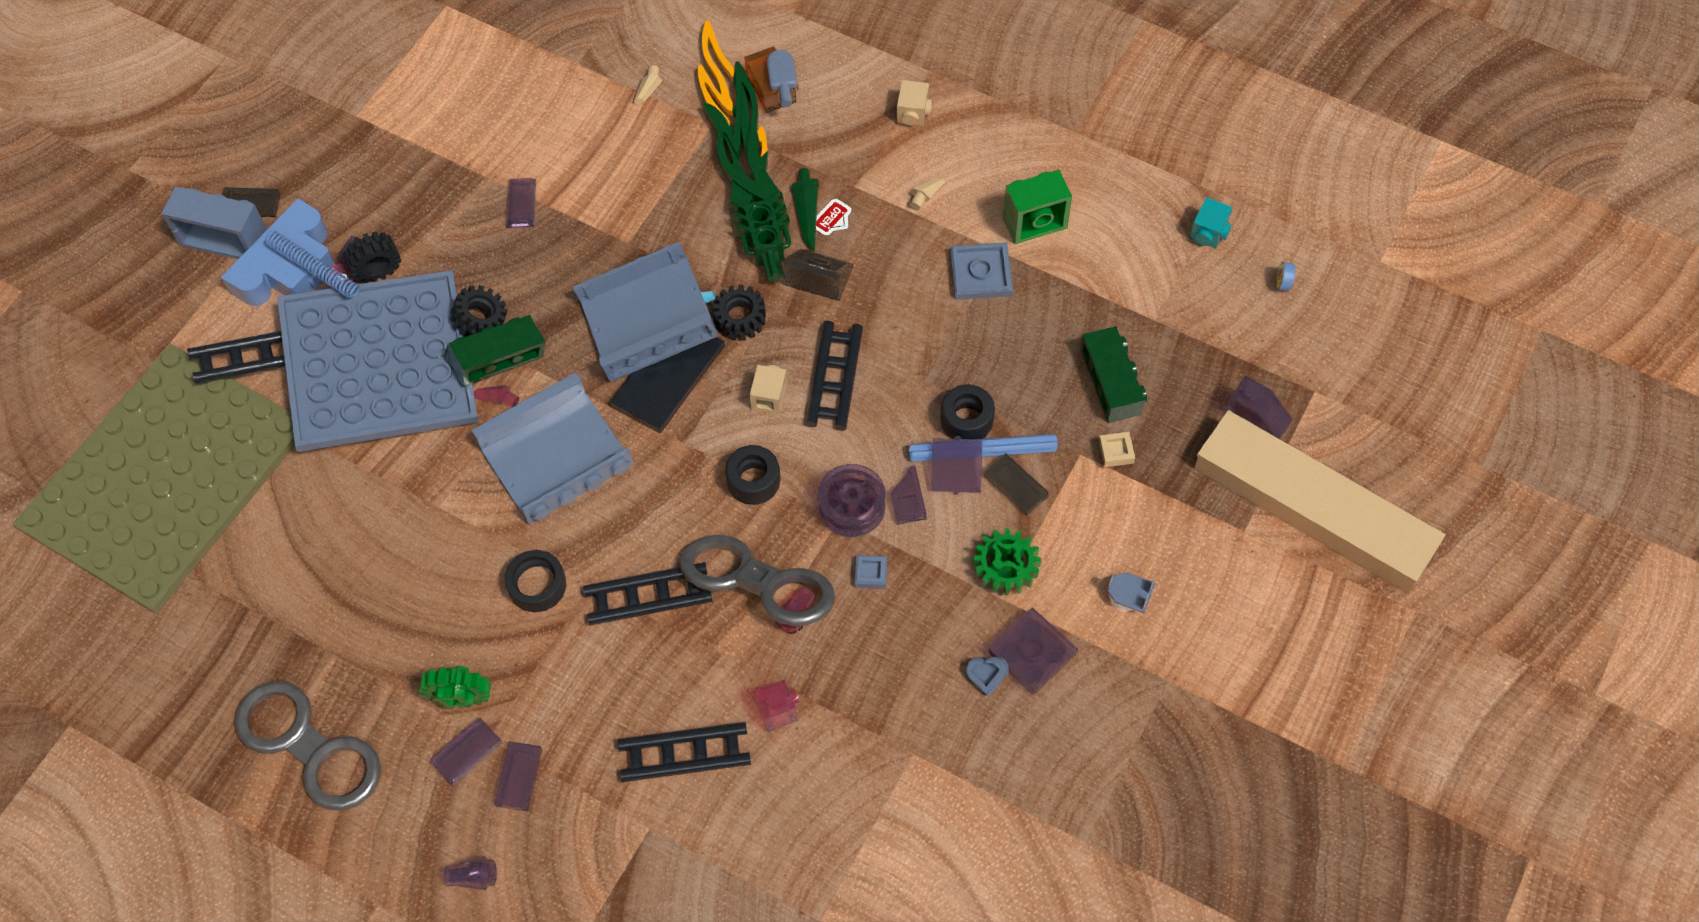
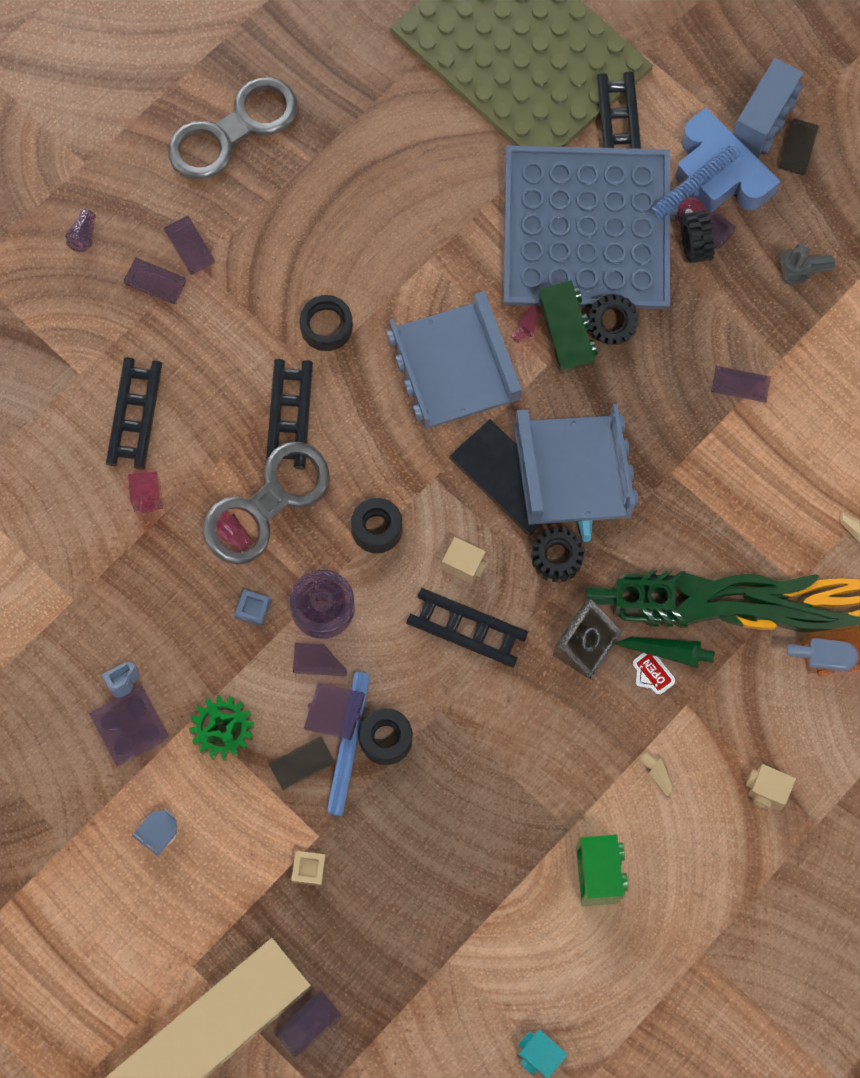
camera: 100 degrees right, 10 degrees up
green gear [419,666,491,709] -> none
sand blue tile [950,242,1013,300] -> none
dark green brick [1080,326,1147,423] -> none
none -> dark grey axle [780,243,835,285]

